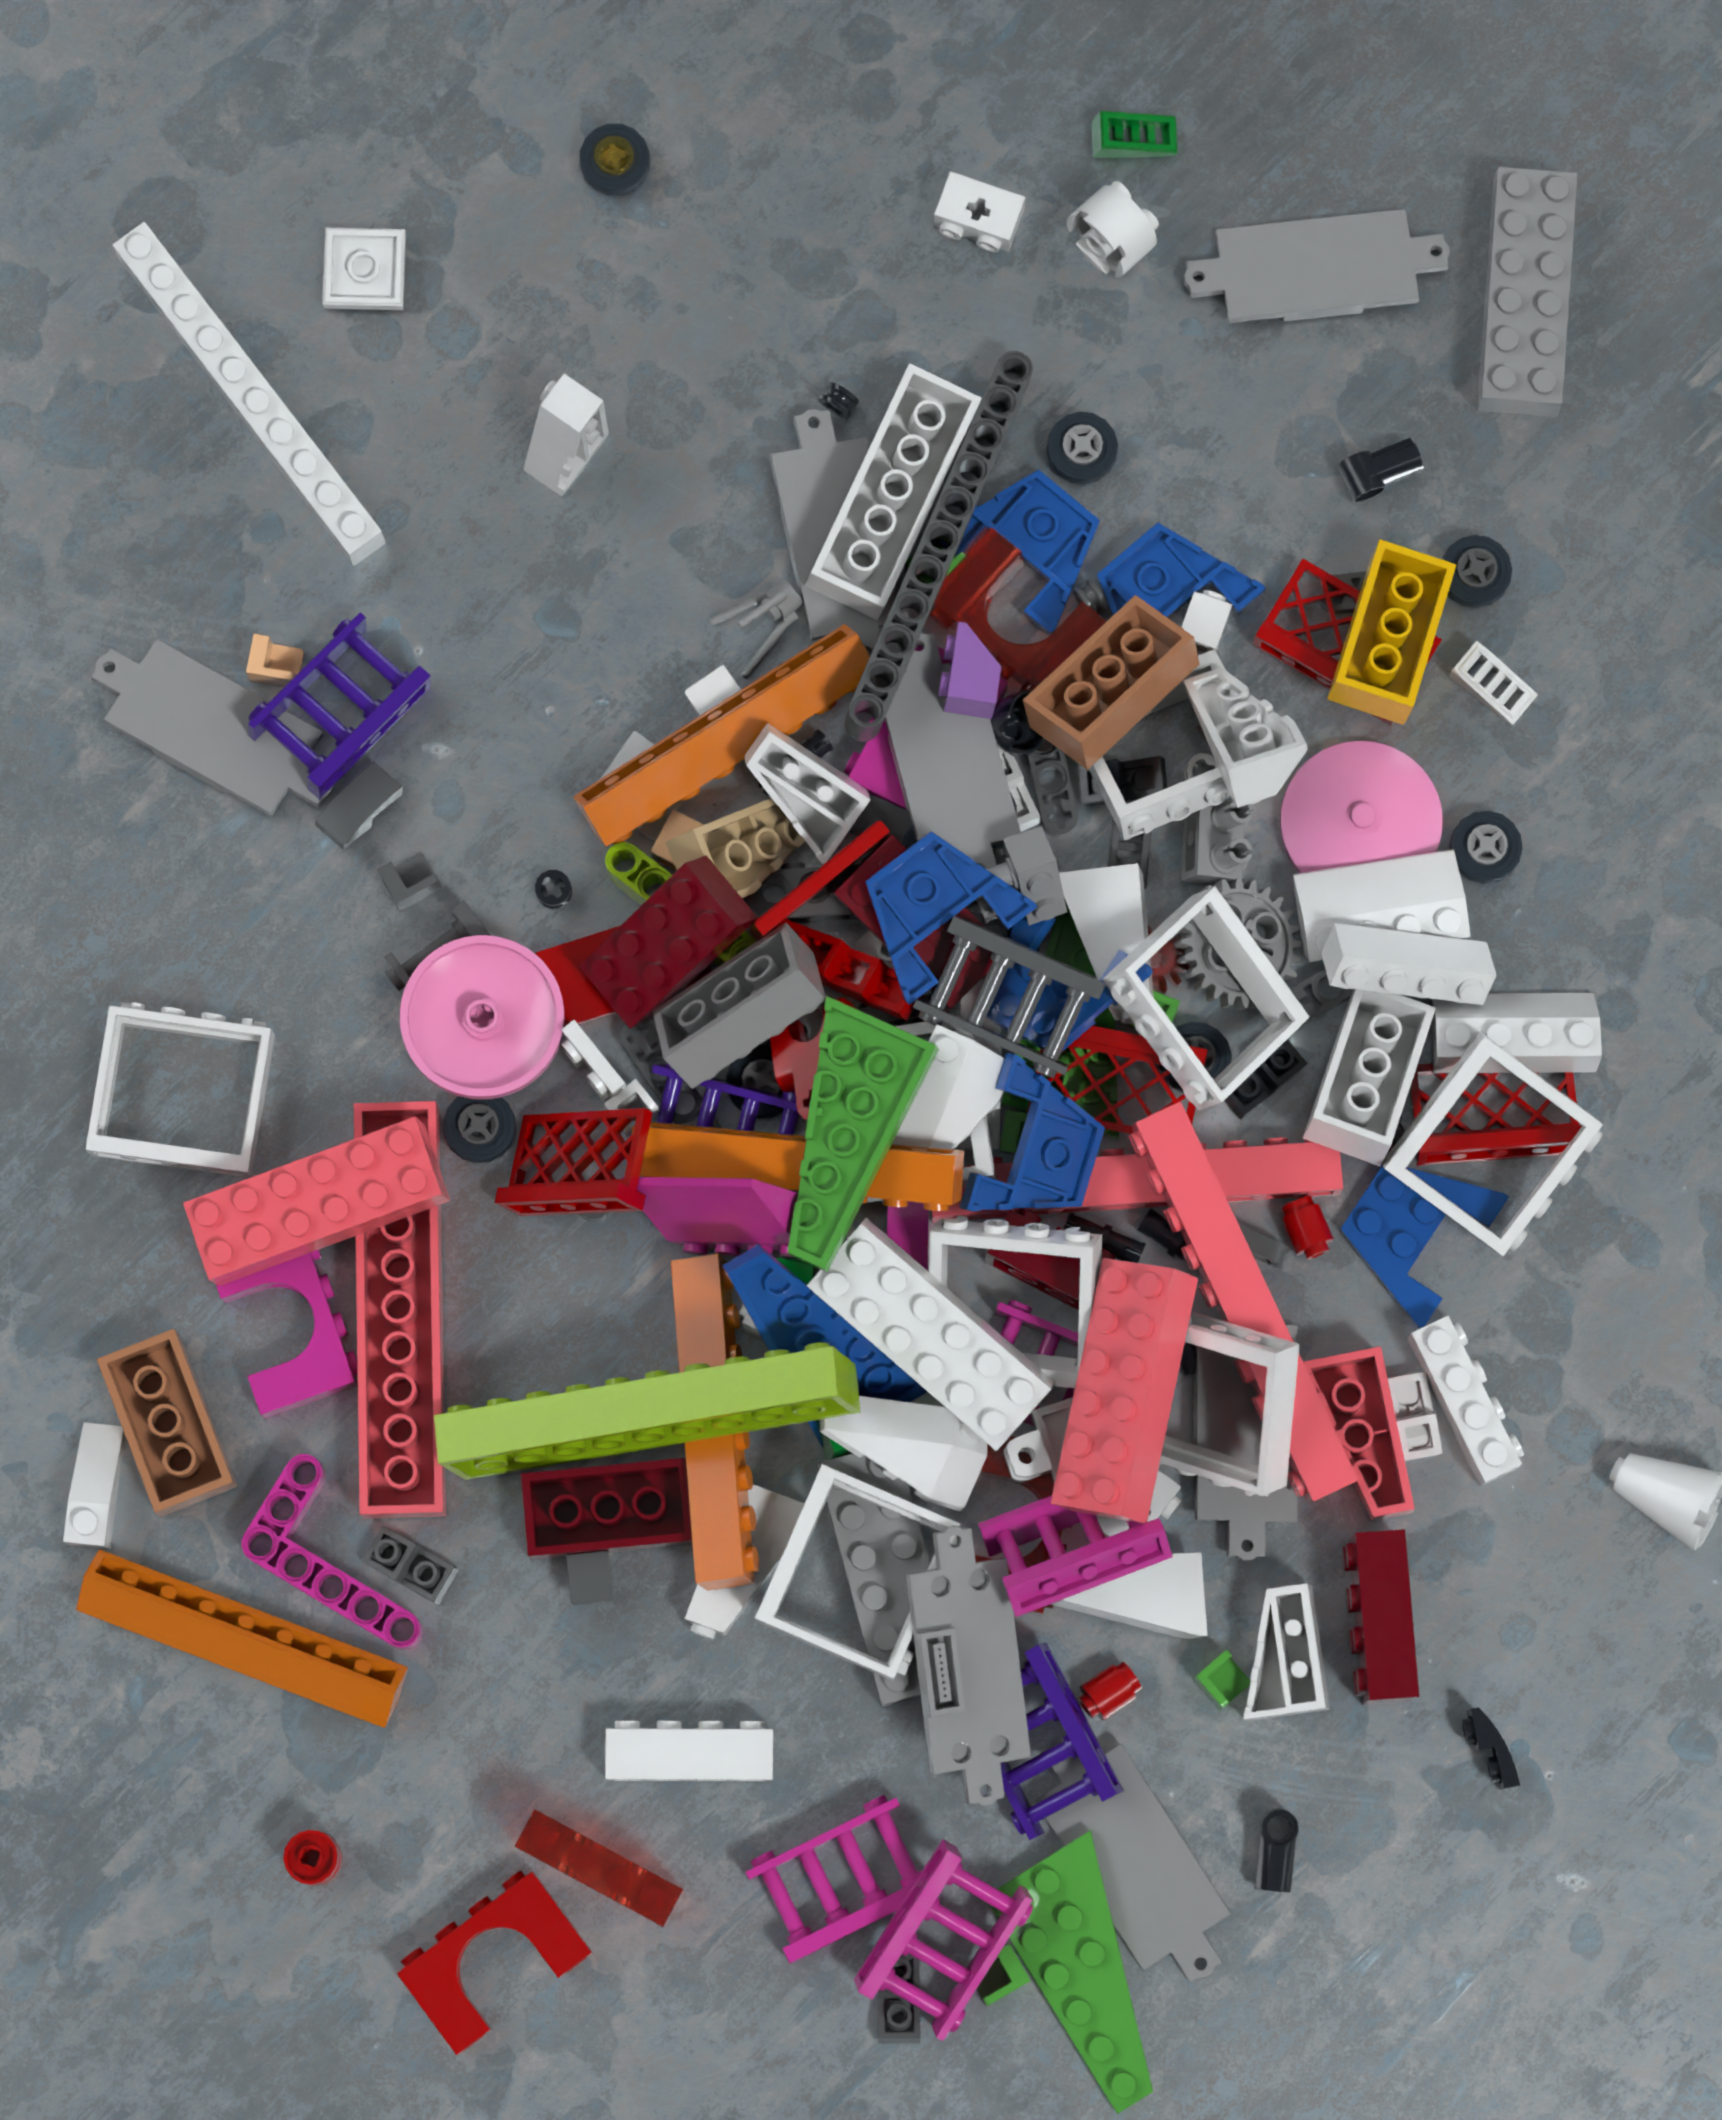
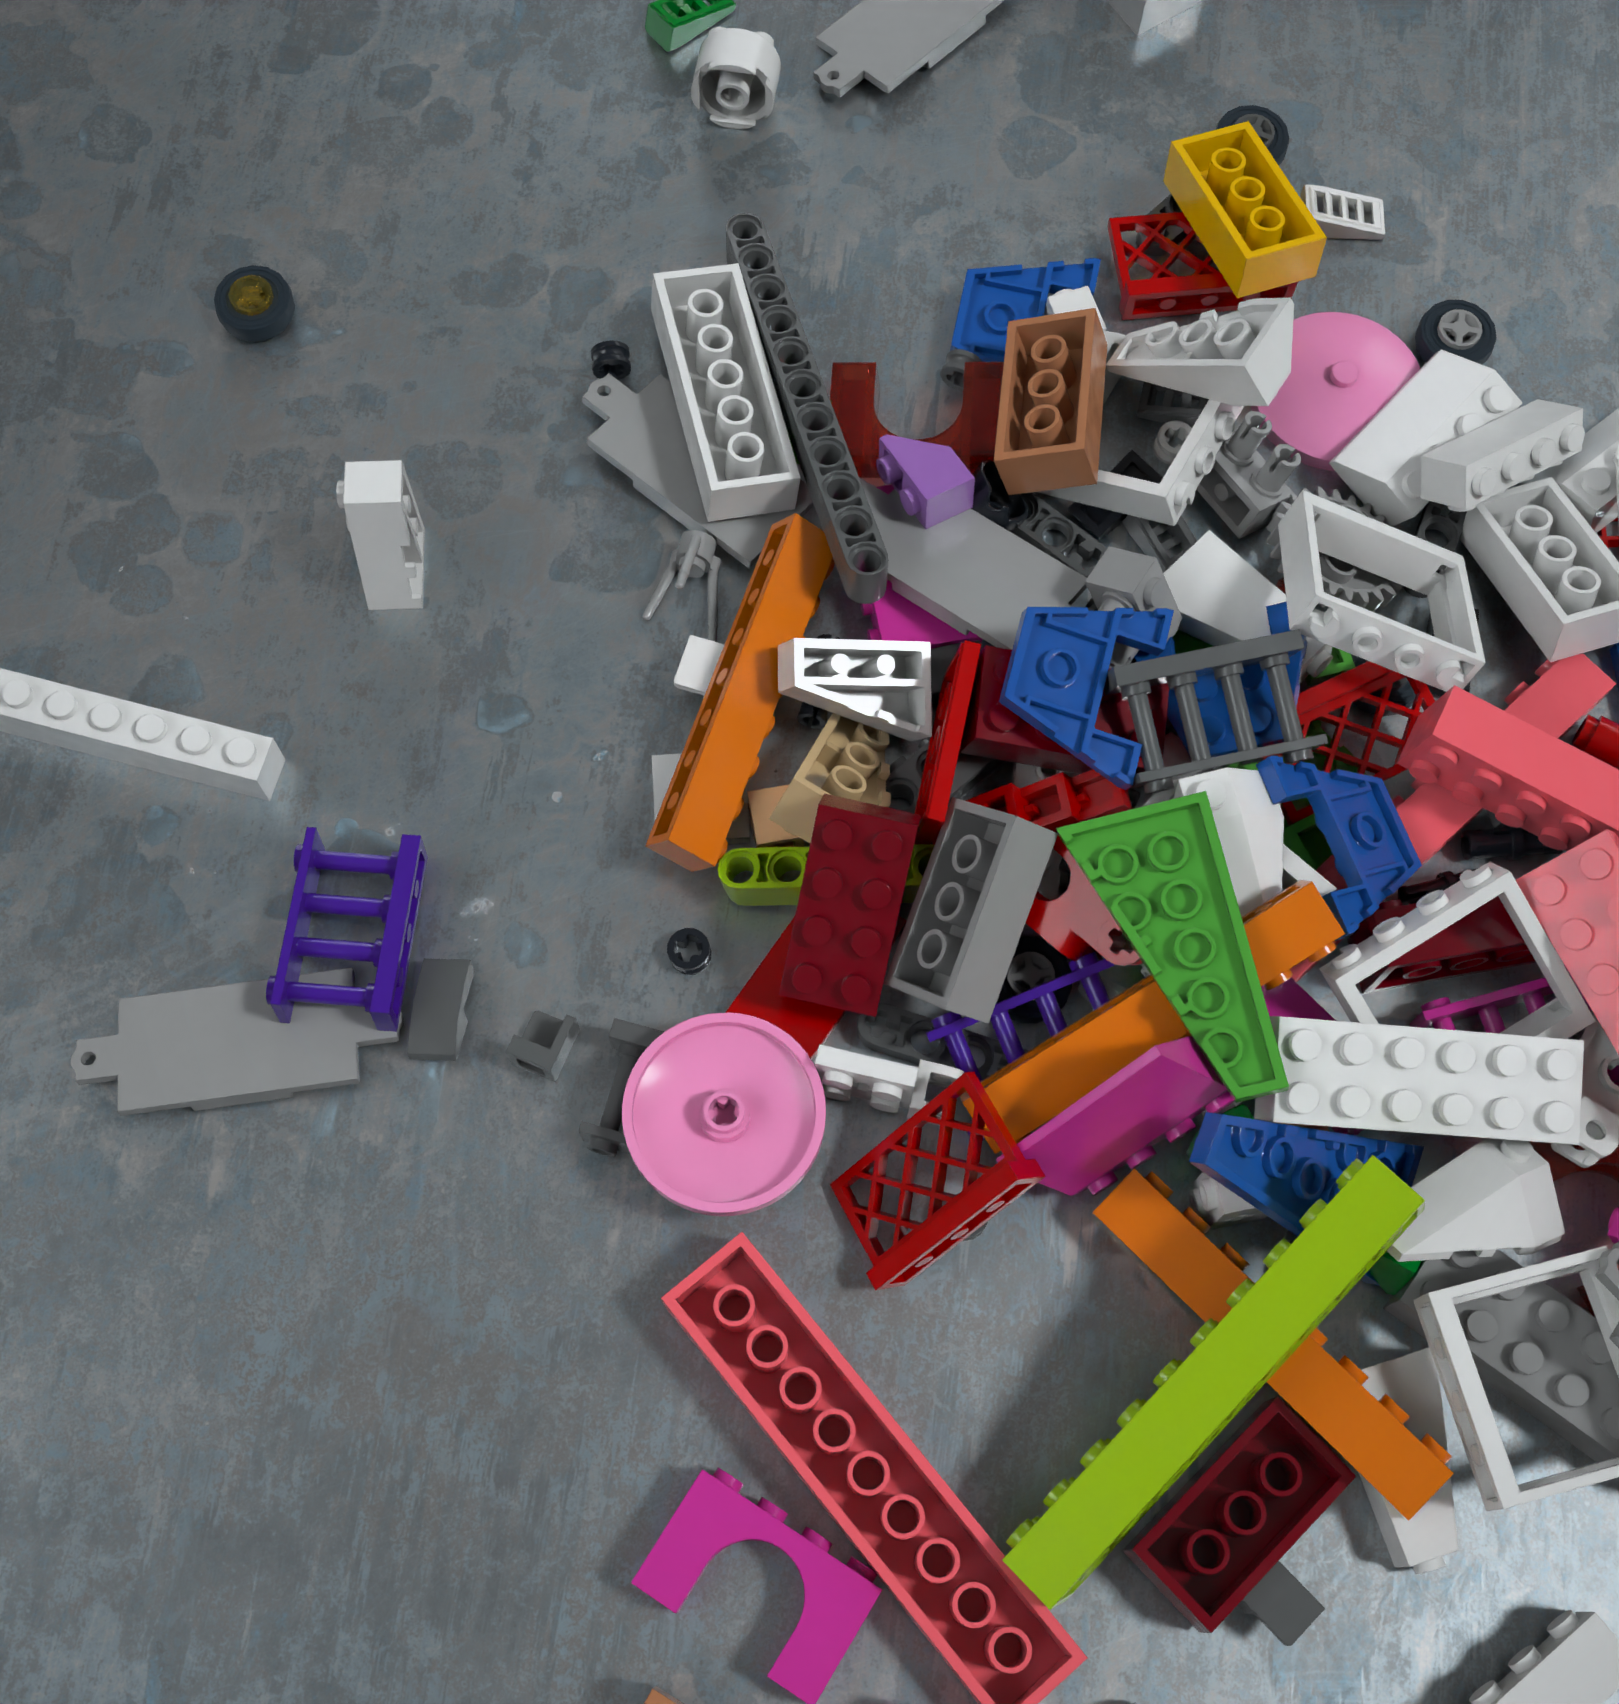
camera: 40 degrees left, 10 degrees down
white window [85,1002,275,1178] -> none
coral brick [183,1117,451,1286] -> none
light nougat panel [246,634,304,687] -> none
white plate [323,228,406,310] -> none
black wheel [443,1096,516,1163] -> none
white brick [934,171,1025,253] -> none
blue wing [934,469,1100,637] -> none
black wheel [1046,411,1118,485] -> none
black piece [1337,437,1424,503] -> none

